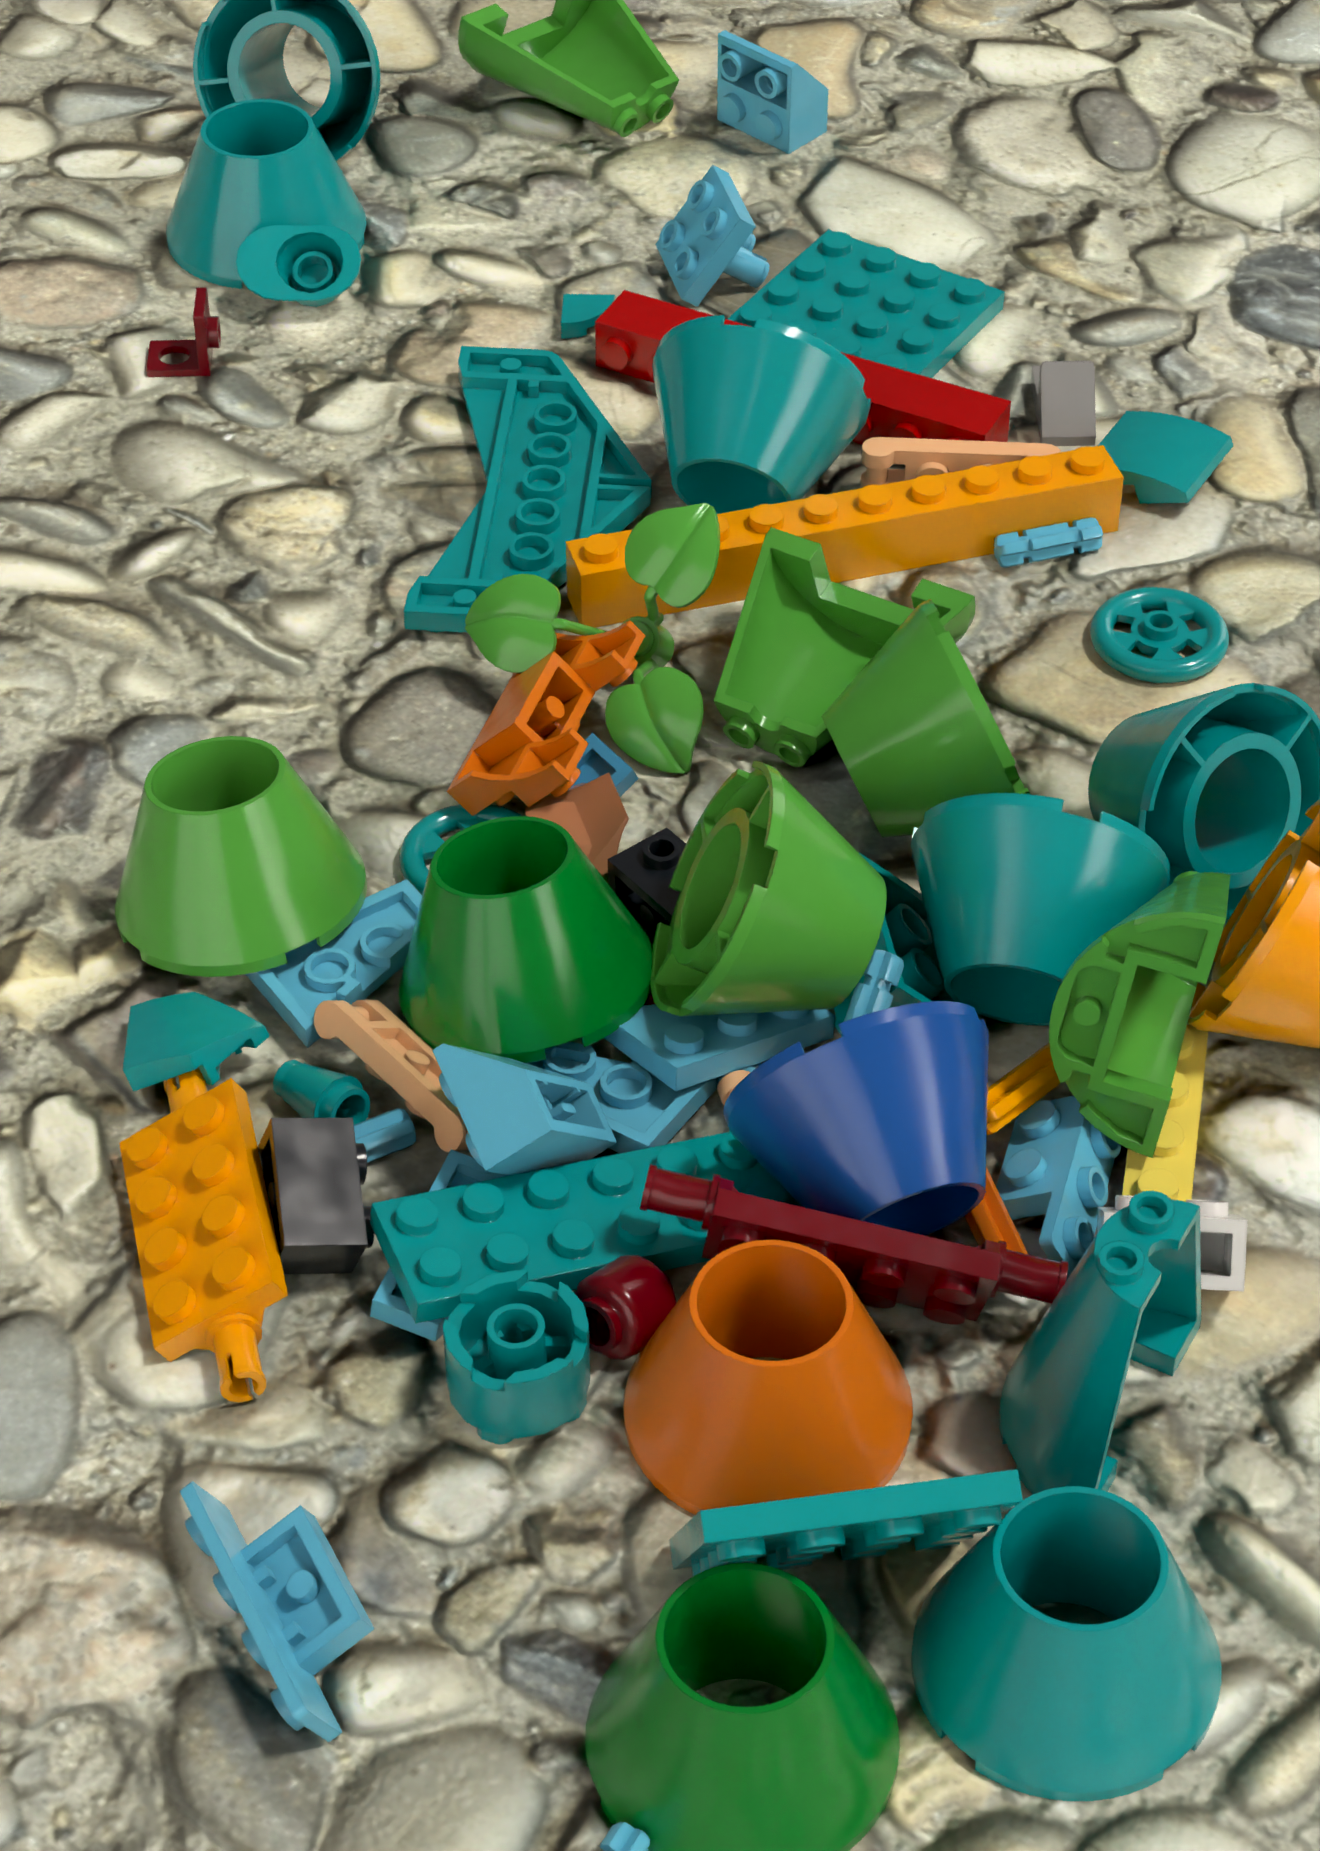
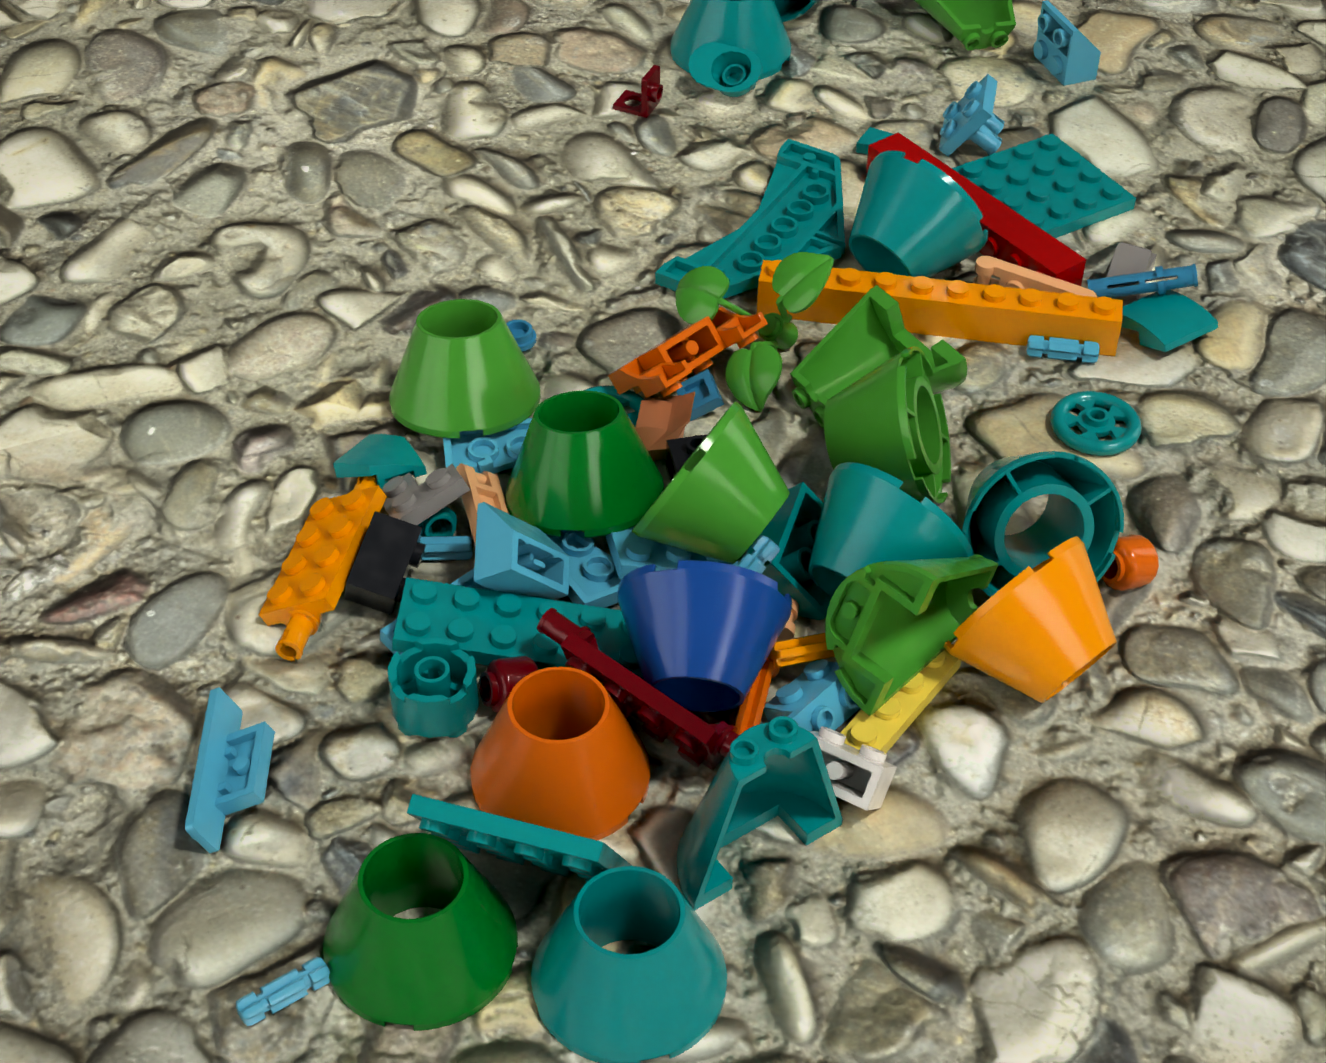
camera: 25 degrees right, 0 degrees up
none -> light grey plate [383,464,470,525]
none -> dark azure pin [1087,264,1198,298]

